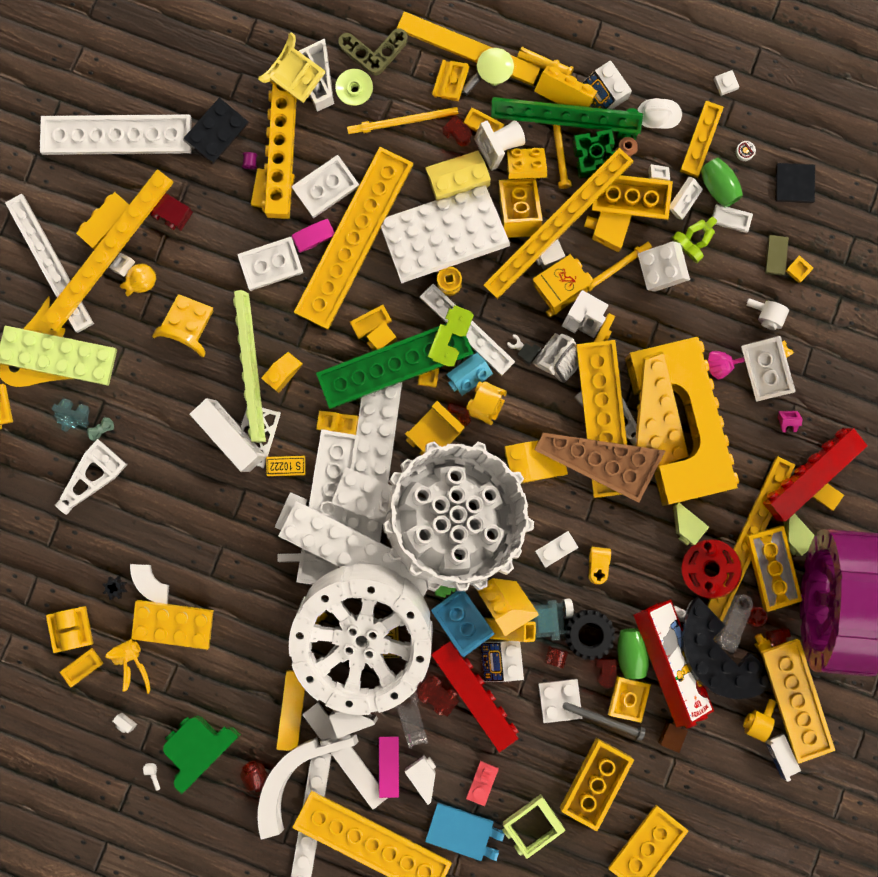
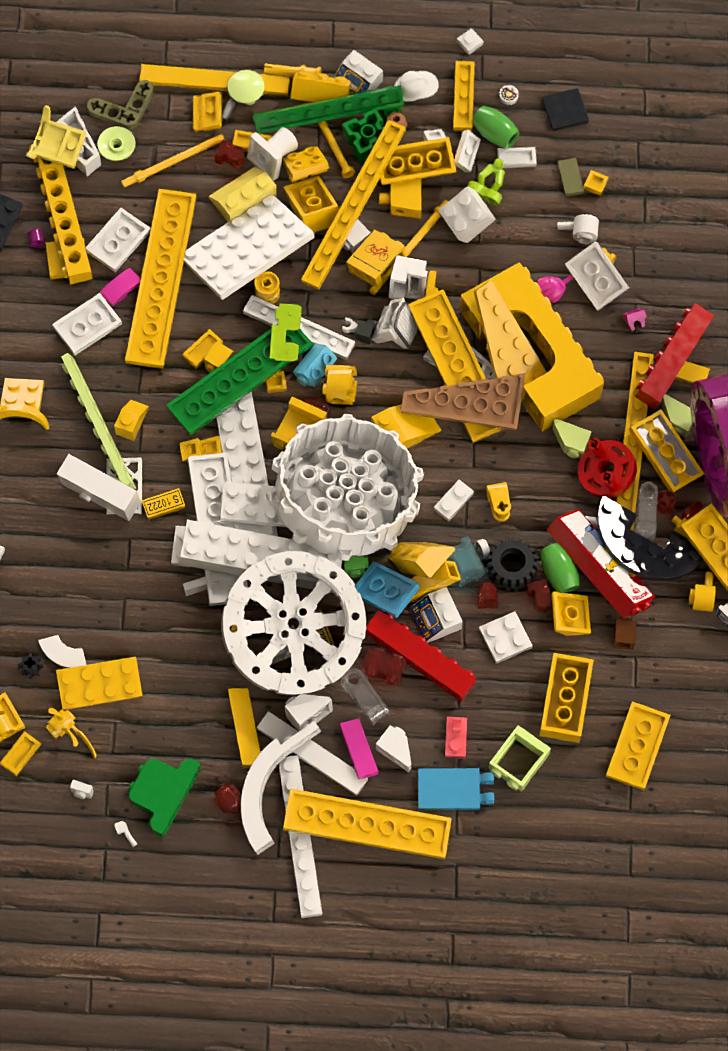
camera: 25 degrees left, 15 degrees down
dark grey bar [562,702,646,741] -> none

